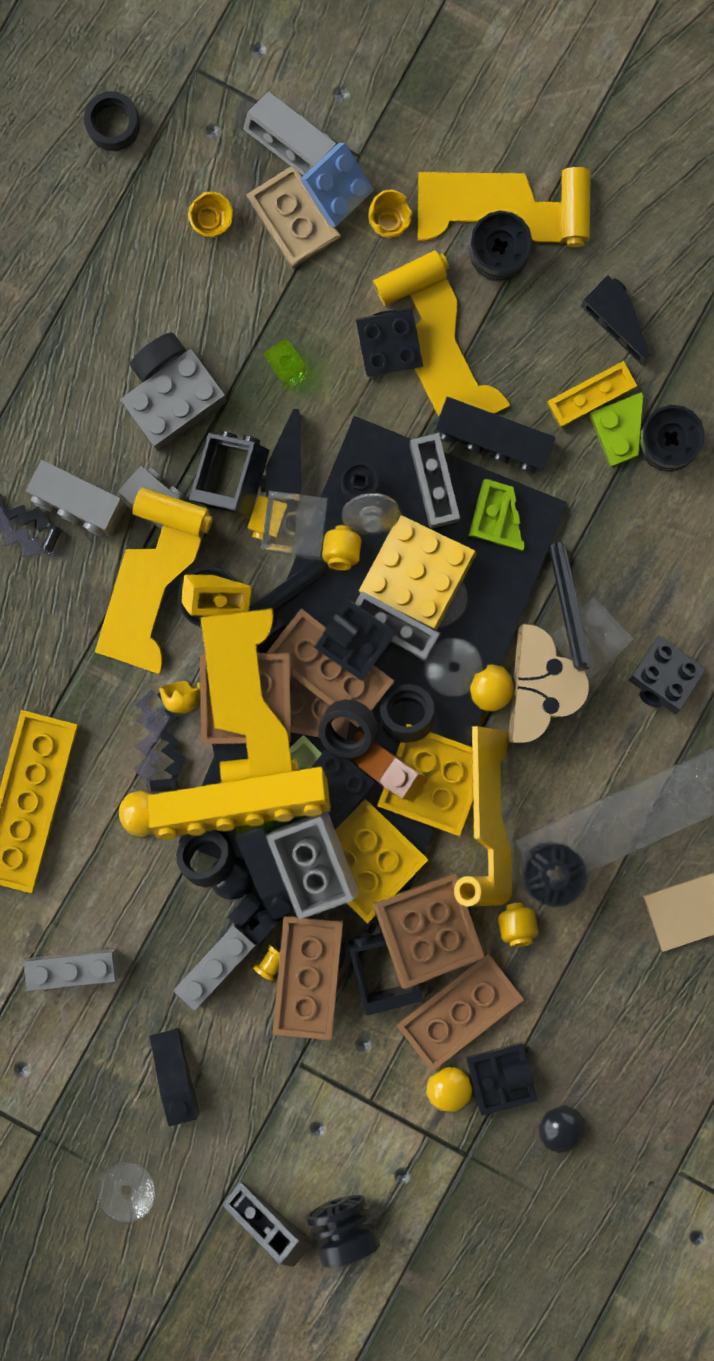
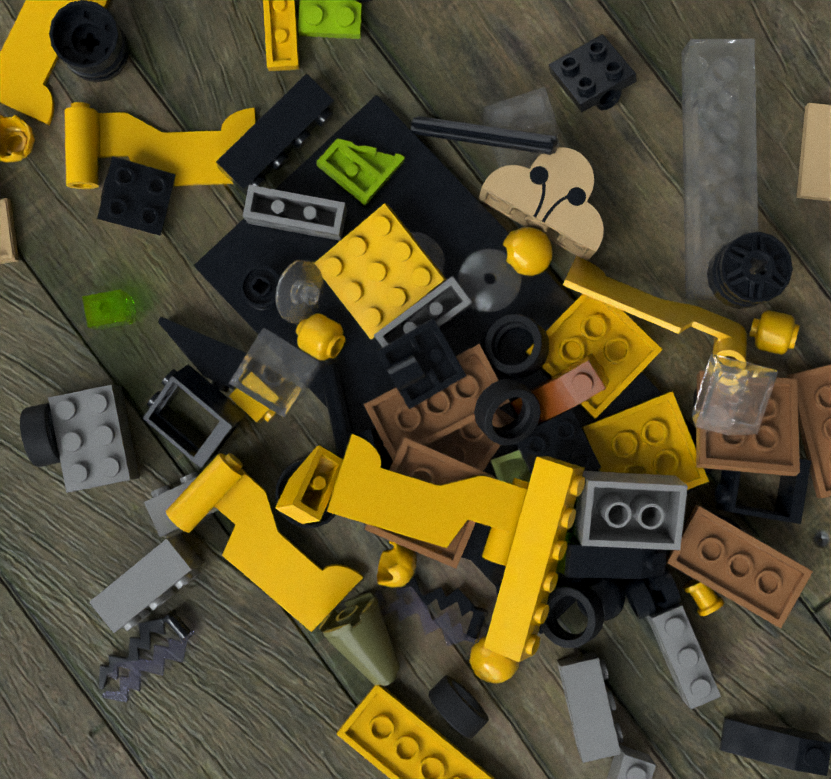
camera: 60 degrees left, 0 degrees up
none -> olive cone [319,593,400,686]
none -> black tyre [428,675,489,738]
none -> light grey brick [557,652,624,763]
none -> clear slope [691,354,778,436]

